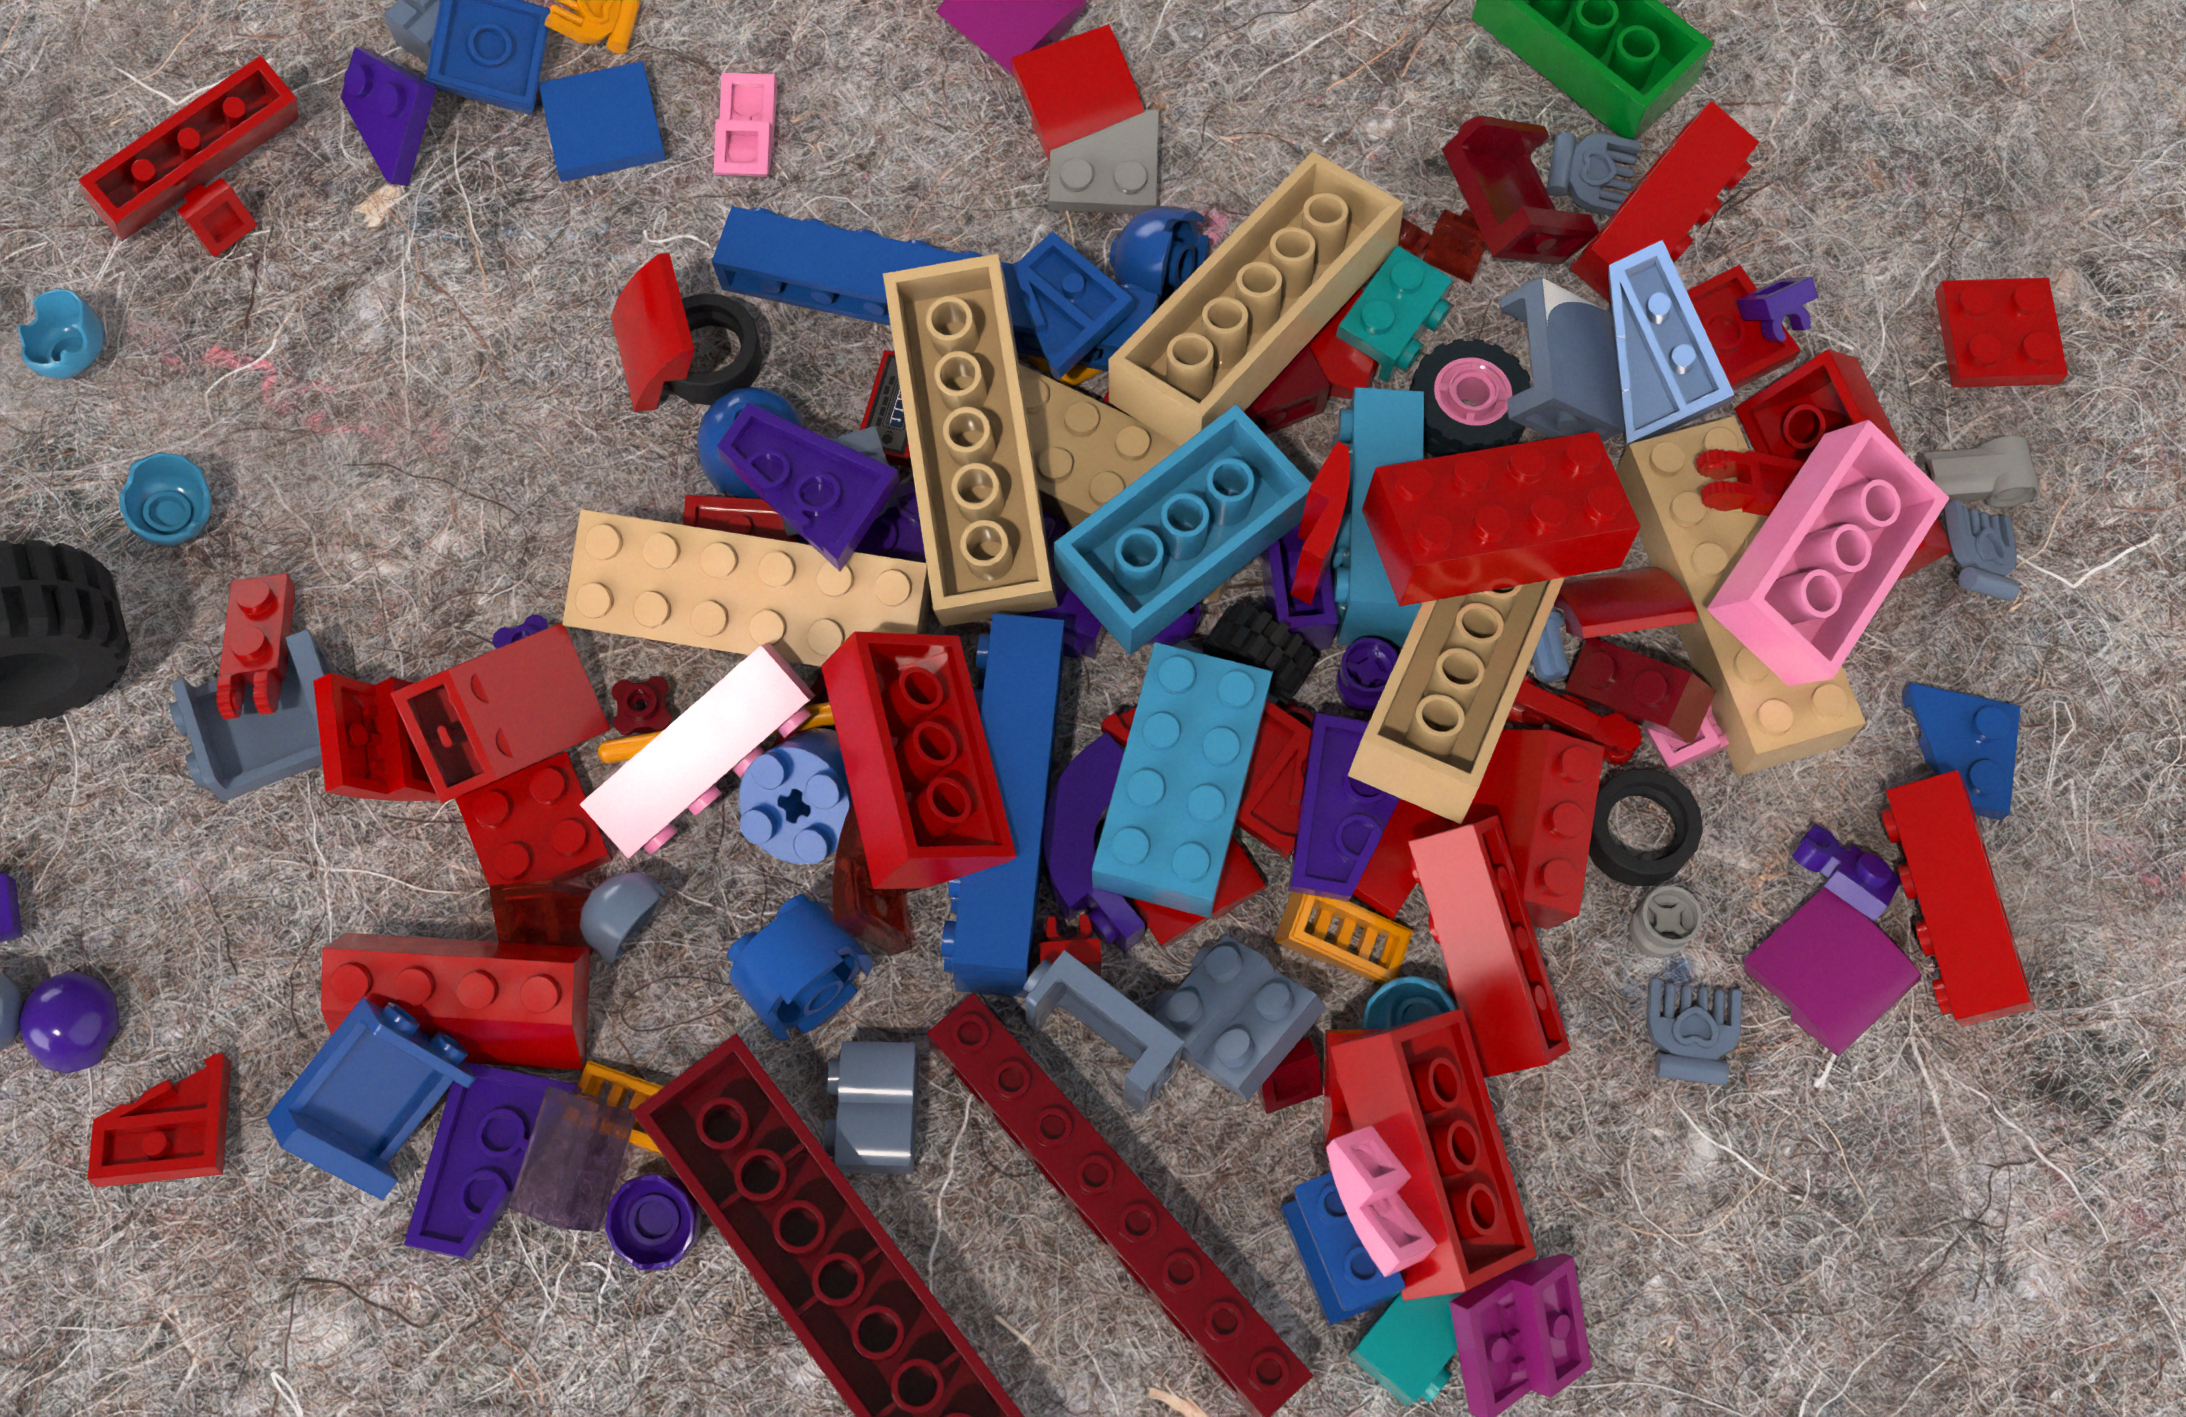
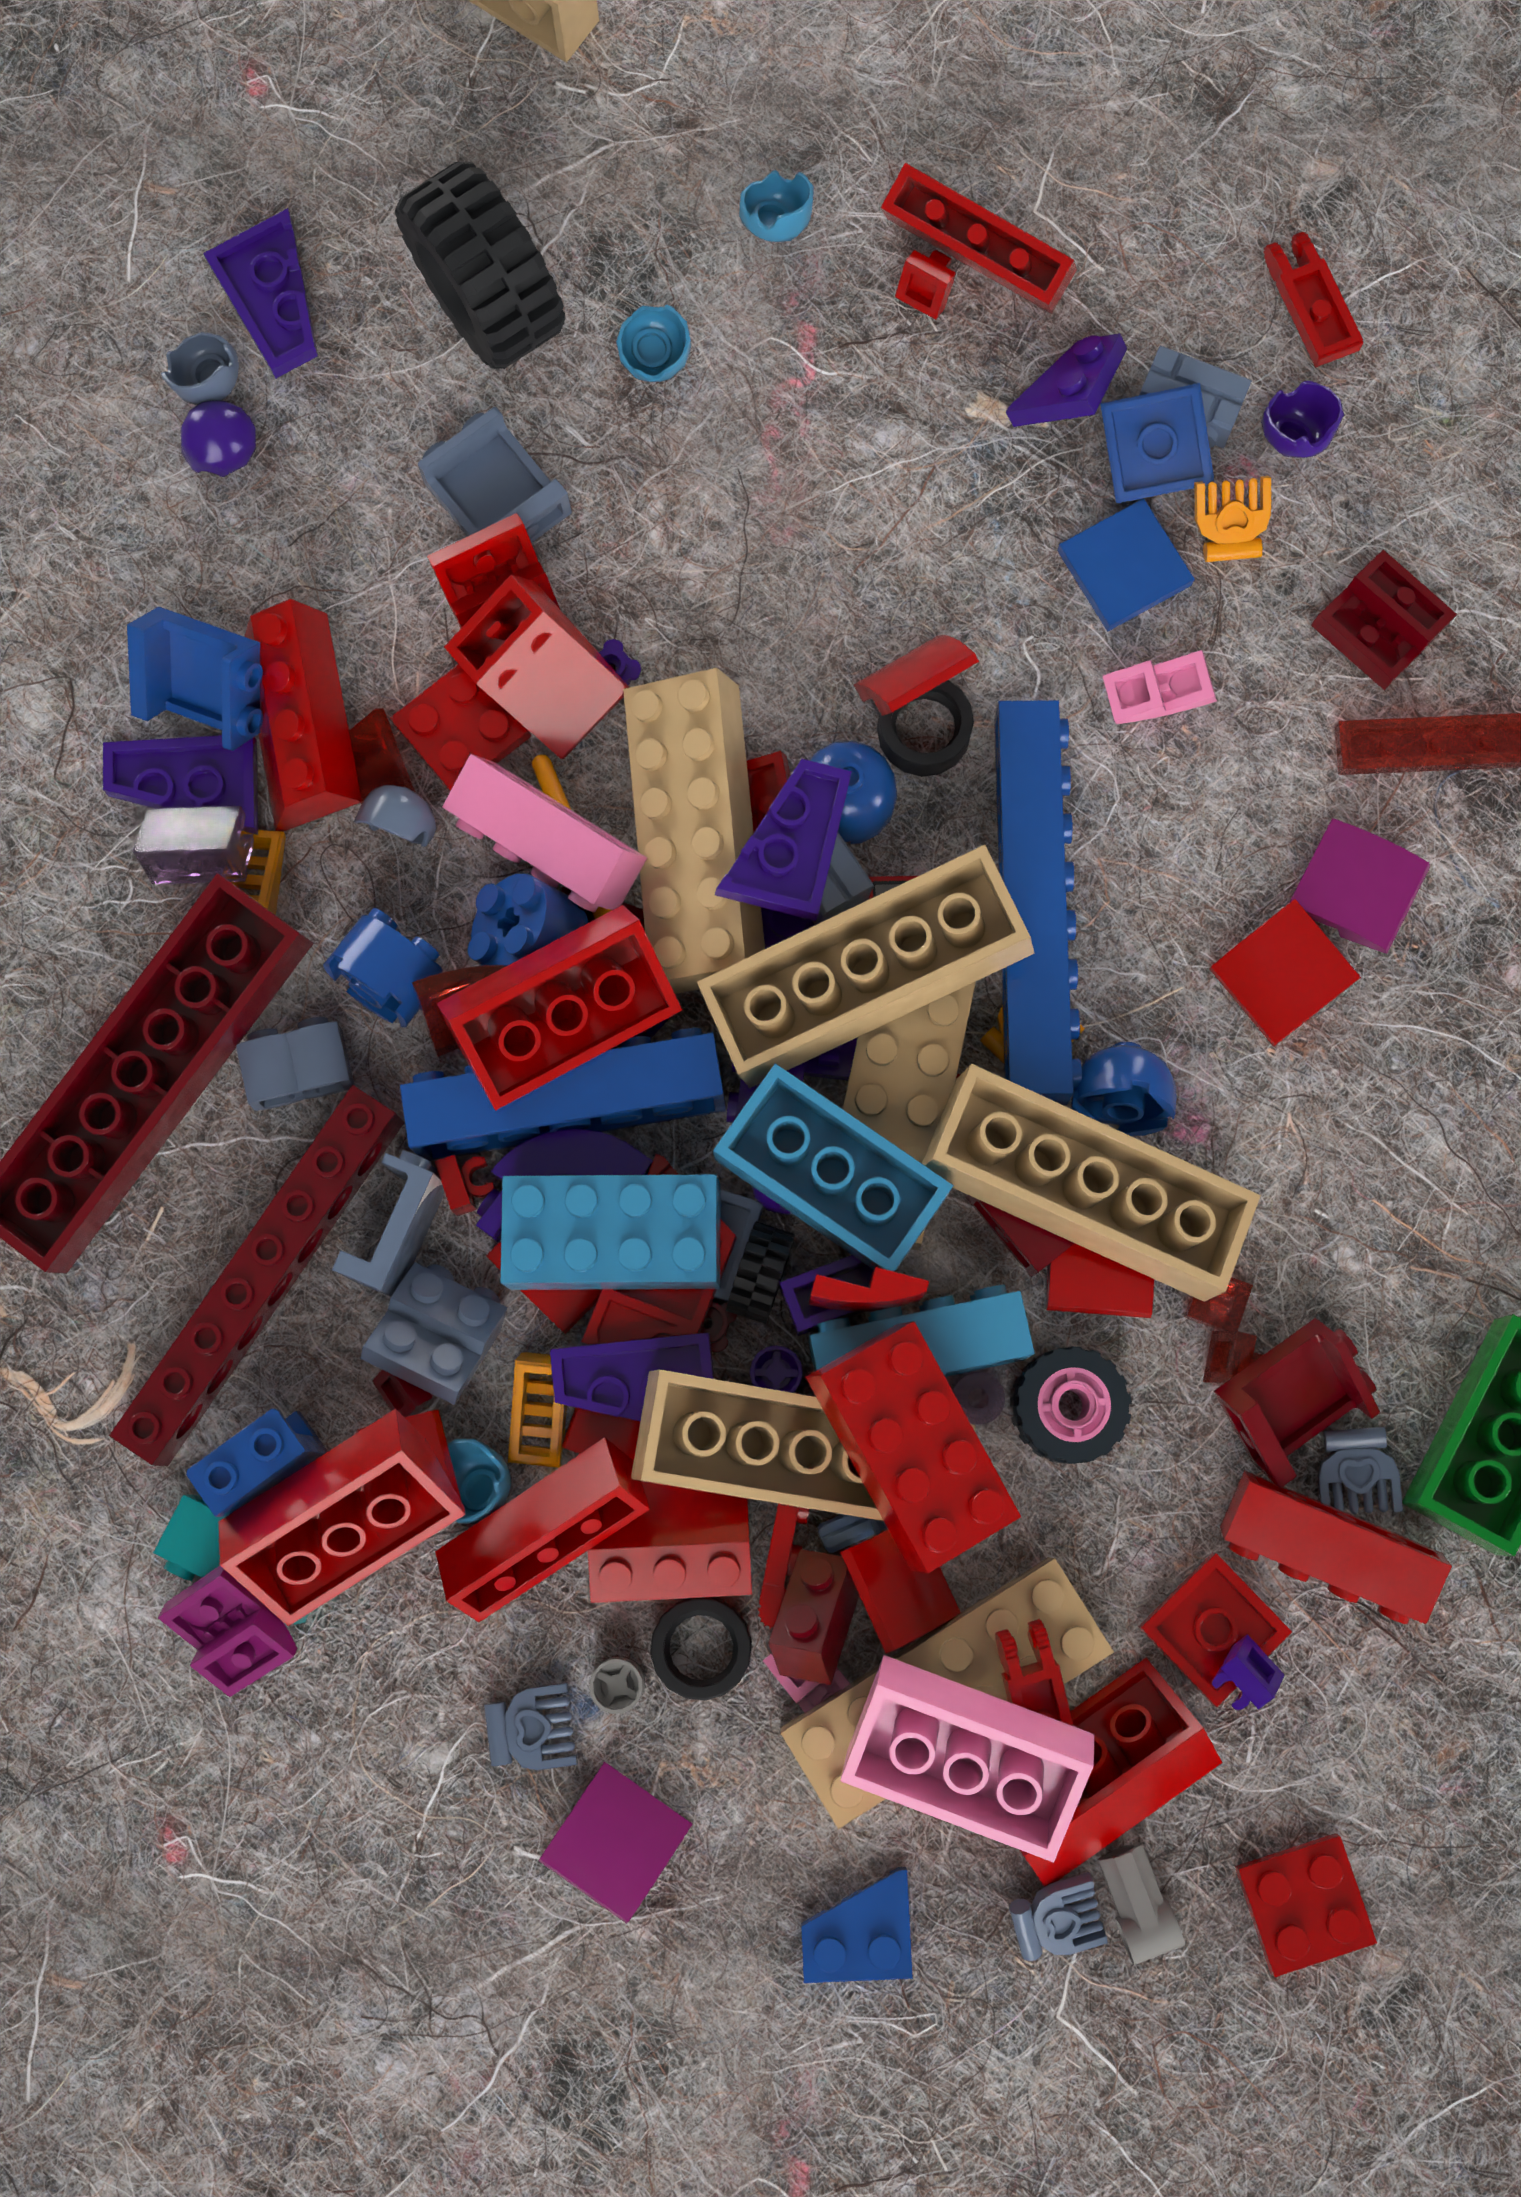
camera: 80 degrees right, 10 degrees up
red wing [87,1053,231,1188] -> none
red hinge [216,573,295,719] -> none
dark purple hair [605,1173,702,1270] -> none
dark red plate [611,676,672,735] -> none
blue wing [1013,231,1134,380] -> none
light grey wing [1048,109,1159,214] -> none
bright pink slope [1326,1125,1437,1277] -> none
teal bracket [1336,245,1453,383] -> none
sand blue panel [1500,277,1625,441] -> none
light blue wedge [1609,240,1735,449] -> none
dark purple plate [1792,824,1901,922] -> none
red brick [1881,770,2036,1027] -> none

